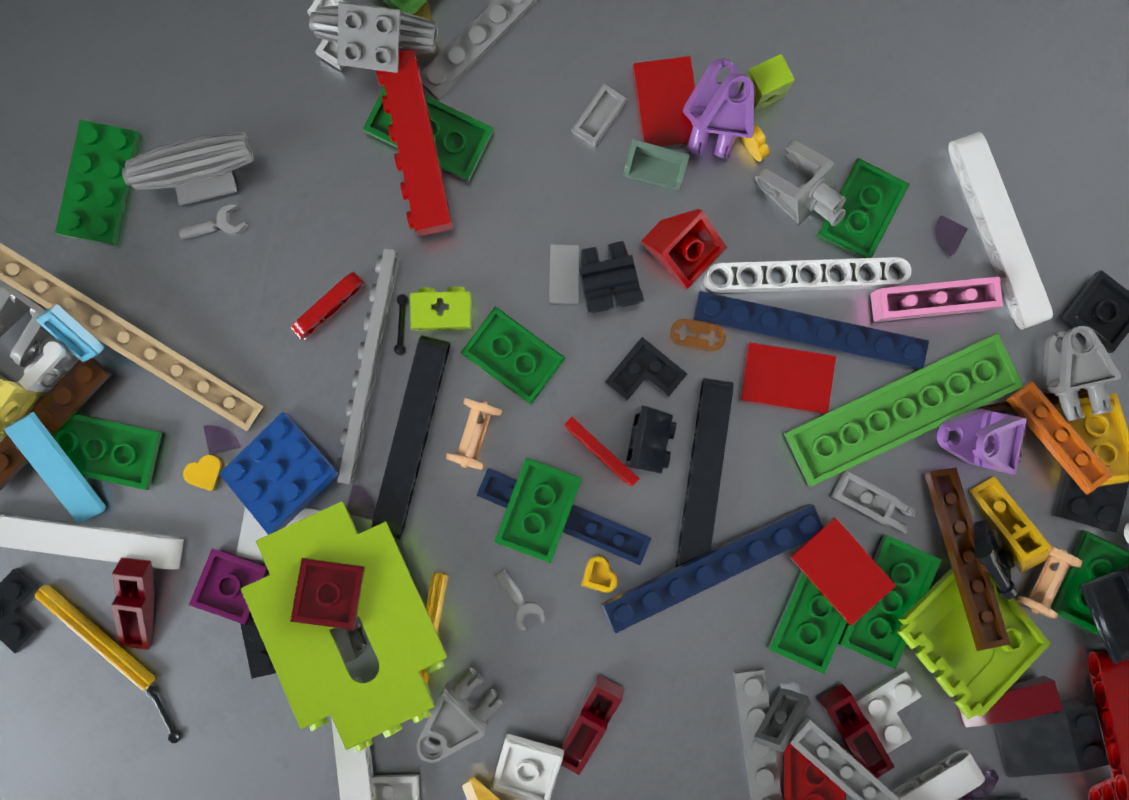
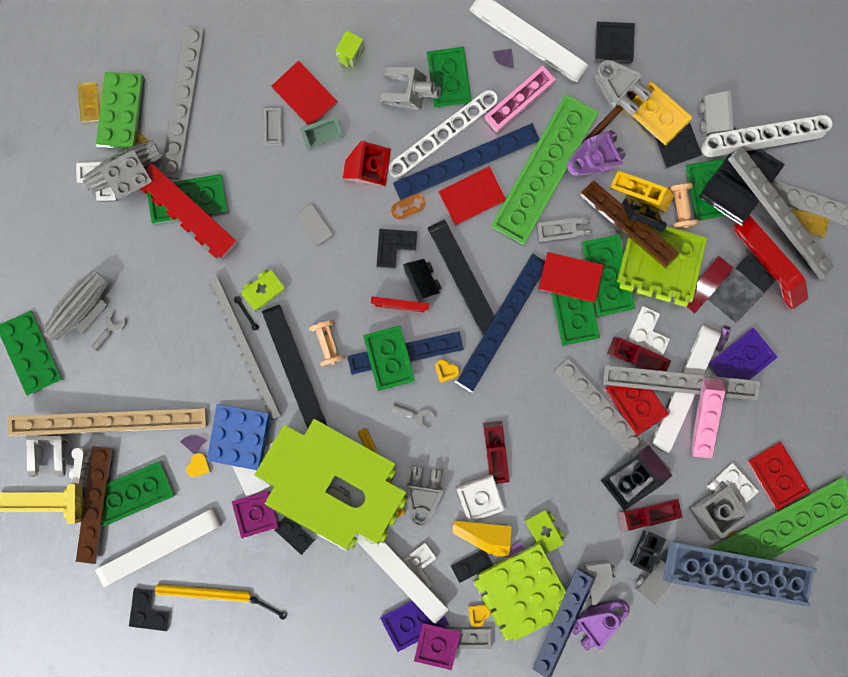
camera: 30 degrees left, 0 degrees up
medium azure tile [3,412,106,524] -> none
medium azure tile [36,304,105,362] -> none
dark red slope [111,557,154,650] -> none
dark red tile [290,558,365,630] -> none
red beam [291,272,365,340] -> none
tile [347,484,376,520] -> none
green tile [460,306,566,405] -> none
black hips [579,241,644,315] -> none
medium lavender piece [683,58,754,158] -> none
yellow tile [738,125,770,162] -> none
dark grey plate [754,688,811,752] -> none
orange tile [1006,381,1113,495] -> none

